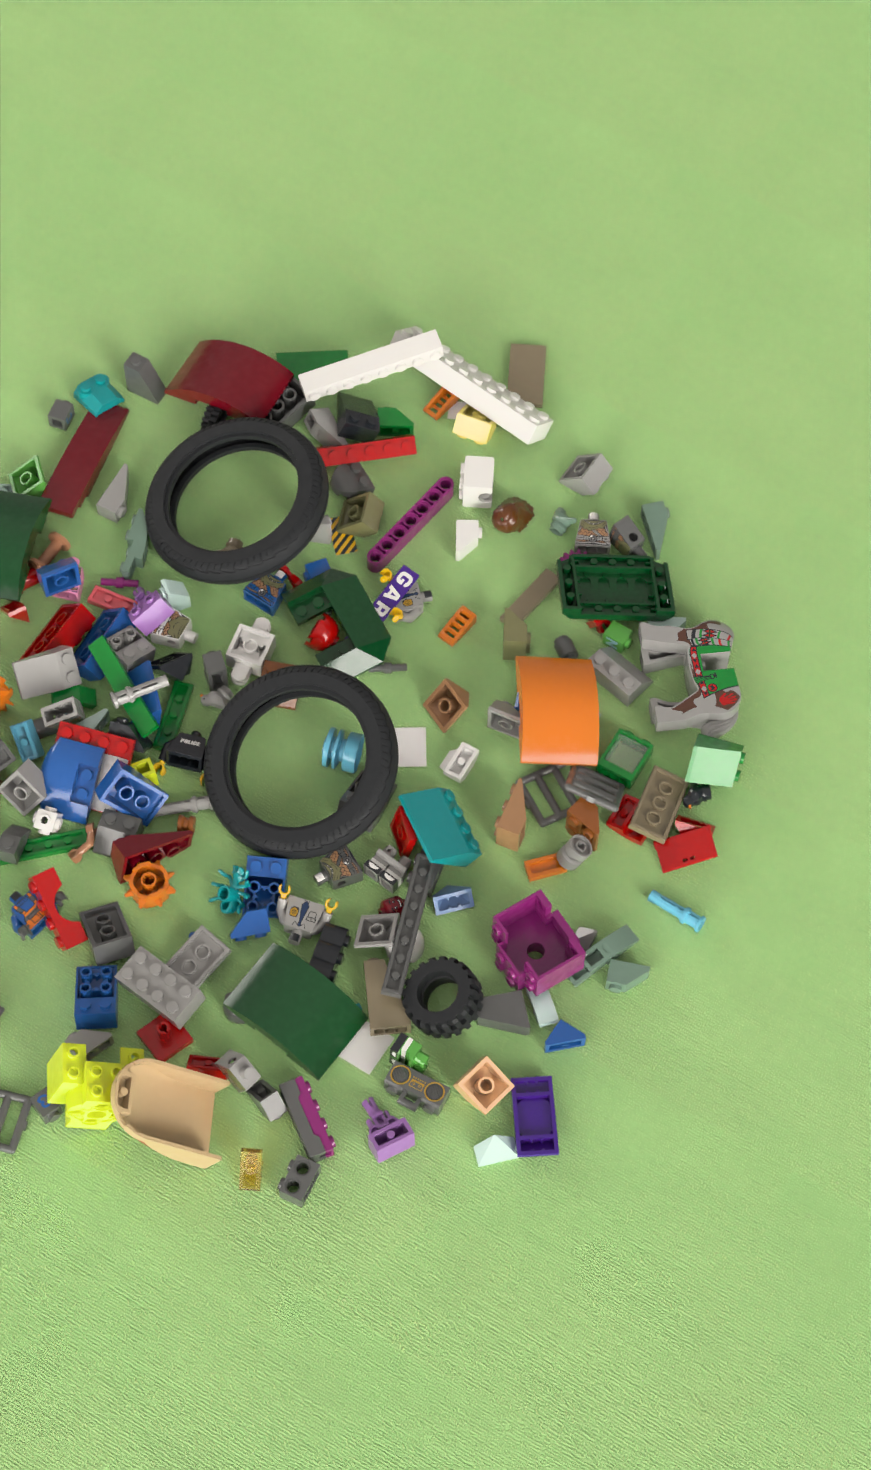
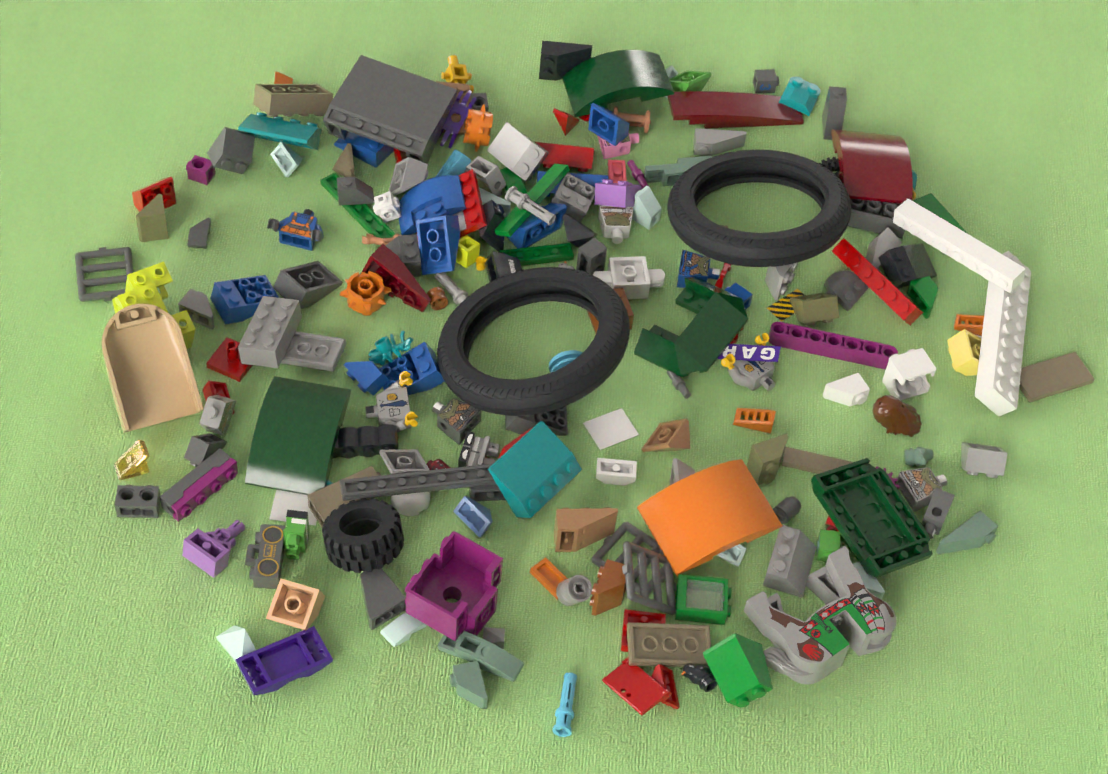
camera: 60 degrees right, 10 degrees down
red arch [28,867,88,951] -> none
red cylinder [304,612,339,651] -> none
blue slope [544,1019,586,1053] -> none

